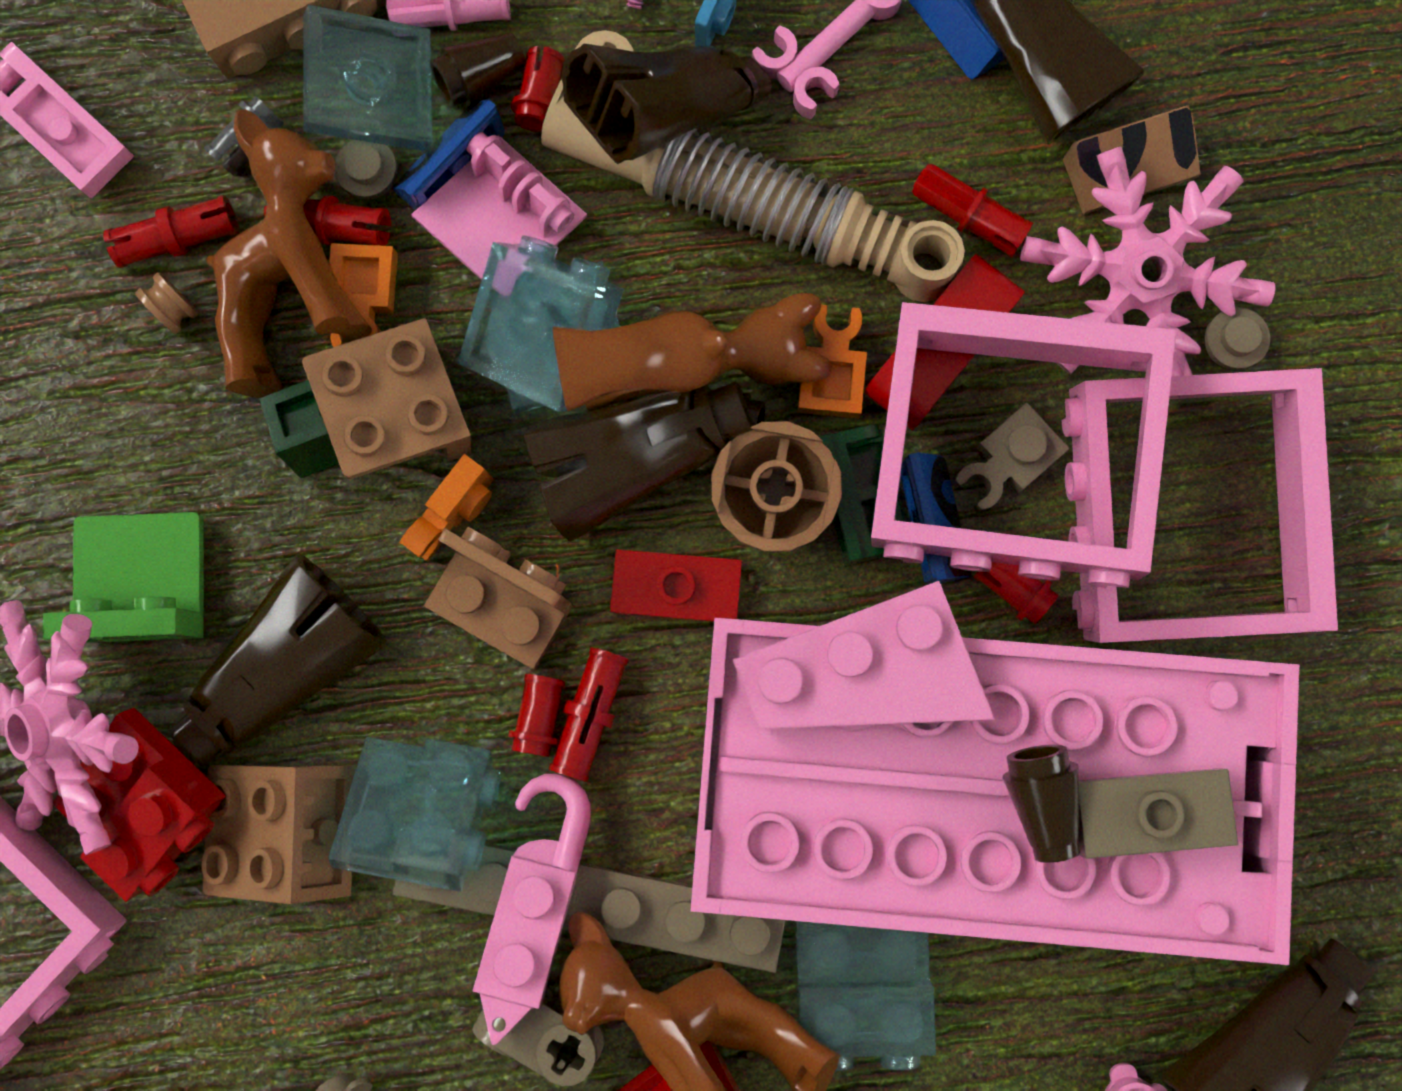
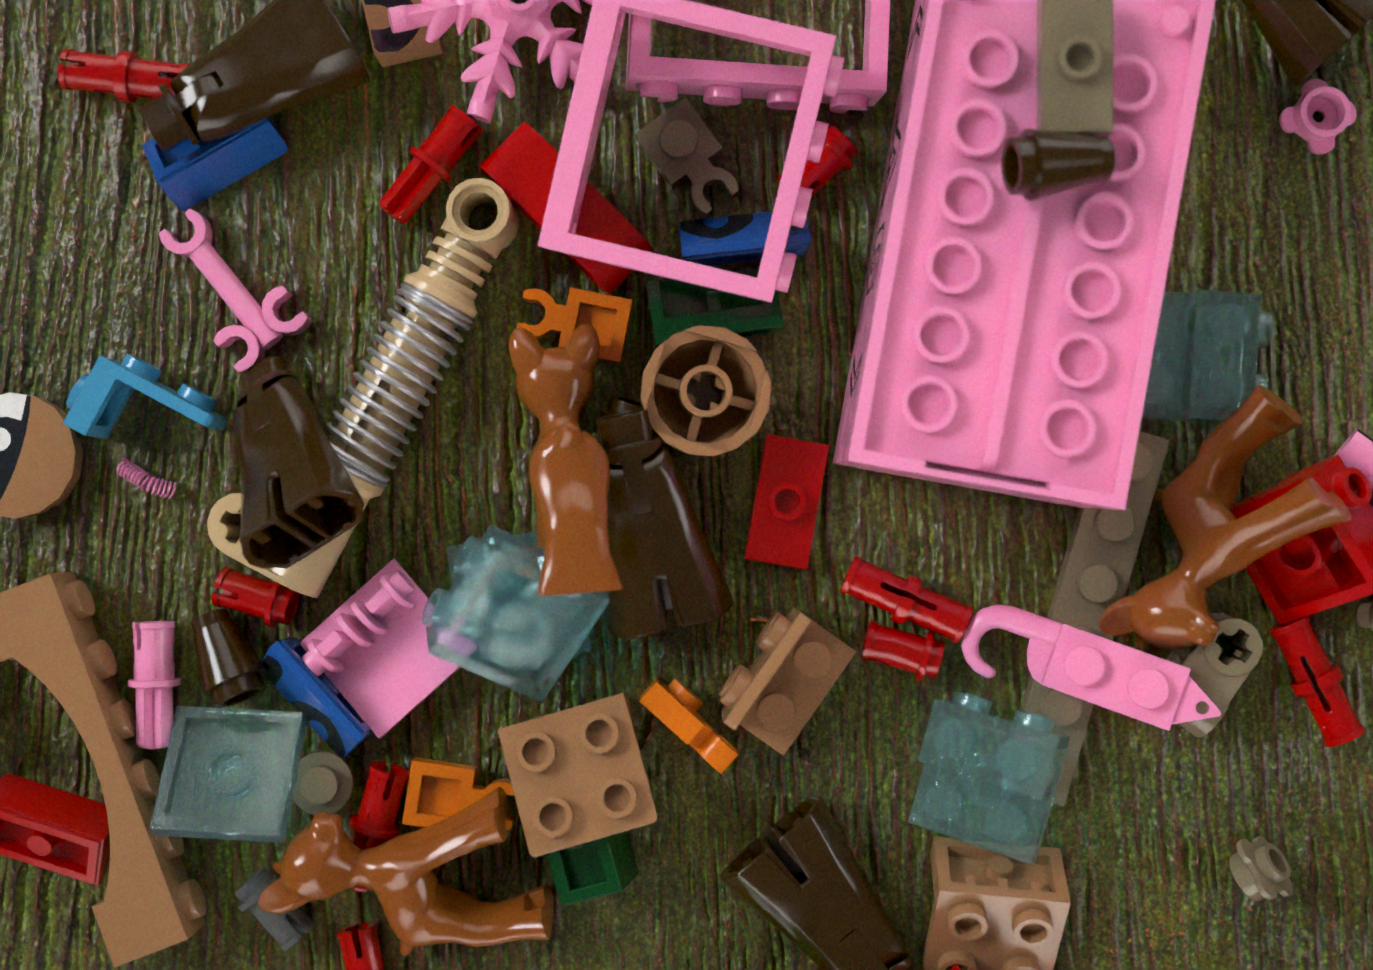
camera: 85 degrees left, 5 degrees up
bright pink wing [732,581,995,729] -> none

